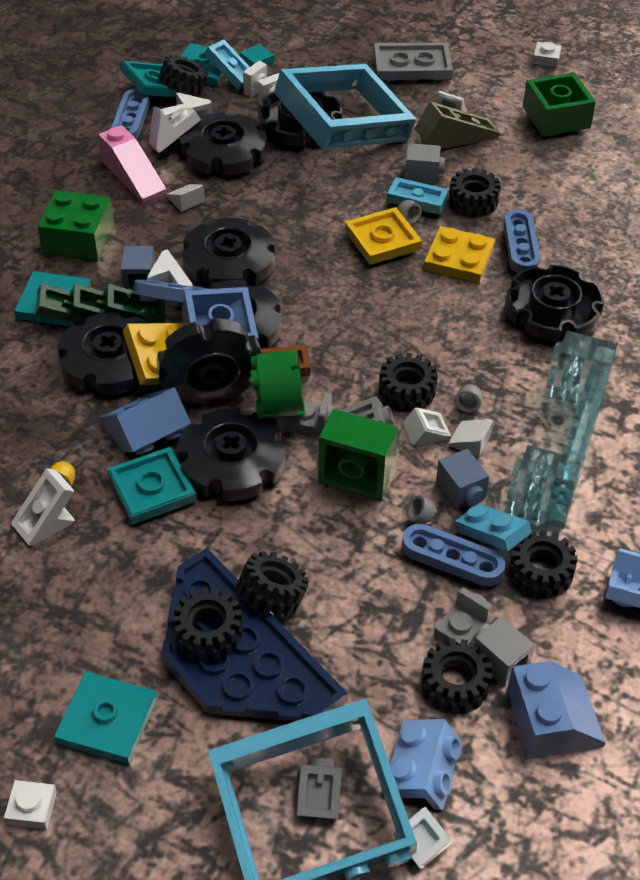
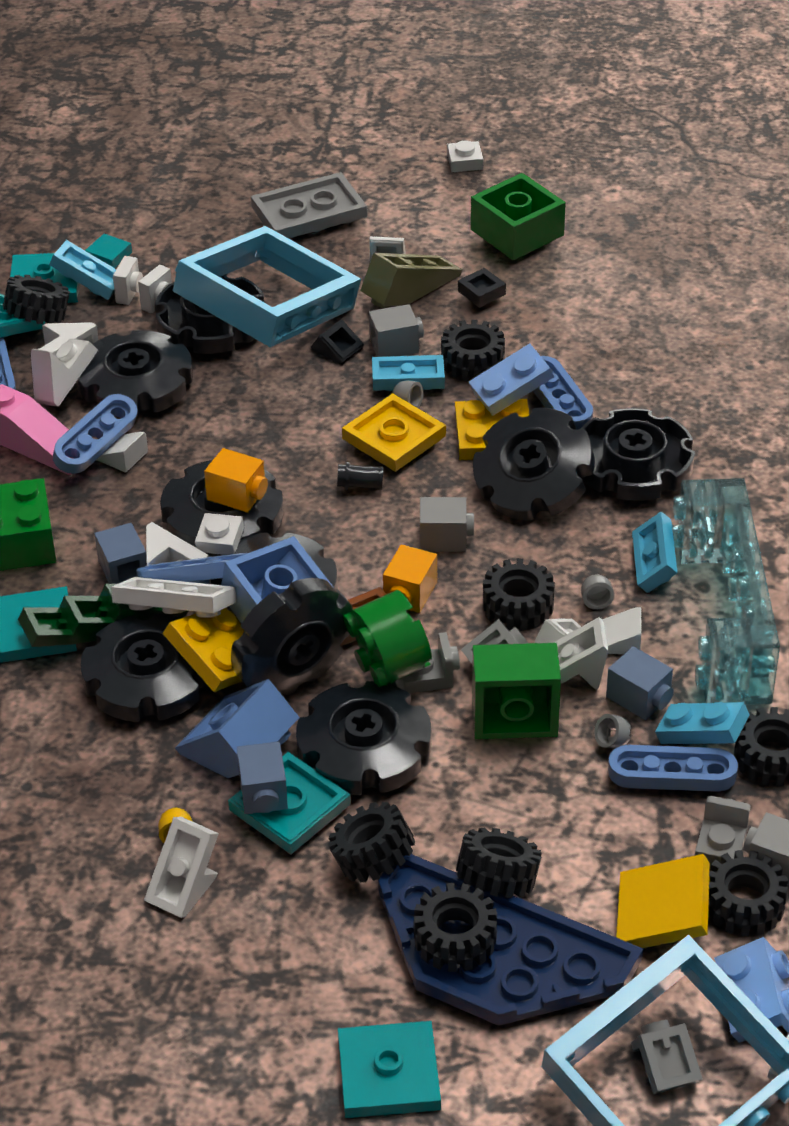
camera: 20 degrees left, 5 degrees down
none -> medium blue plate [53,394,138,474]
none -> white plate [111,577,236,617]
none -> white plate [195,513,244,555]
none -> light orange brick [204,448,268,513]
none -> sand blue brick [237,741,288,814]
none -> black slope [311,319,365,364]
none -> black tyre [328,802,415,883]
none -> black pin [337,461,383,491]
none -> light orange brick [383,544,437,613]
none -> light grey brick [420,497,474,552]
none -> black plate [458,268,506,308]
none -> light blue bracket [469,343,554,416]
none -> black piece [473,408,595,521]
none -> white slope [553,617,608,690]
none -> yellow tile [616,854,710,948]
none -> medium azure plate [632,512,678,593]

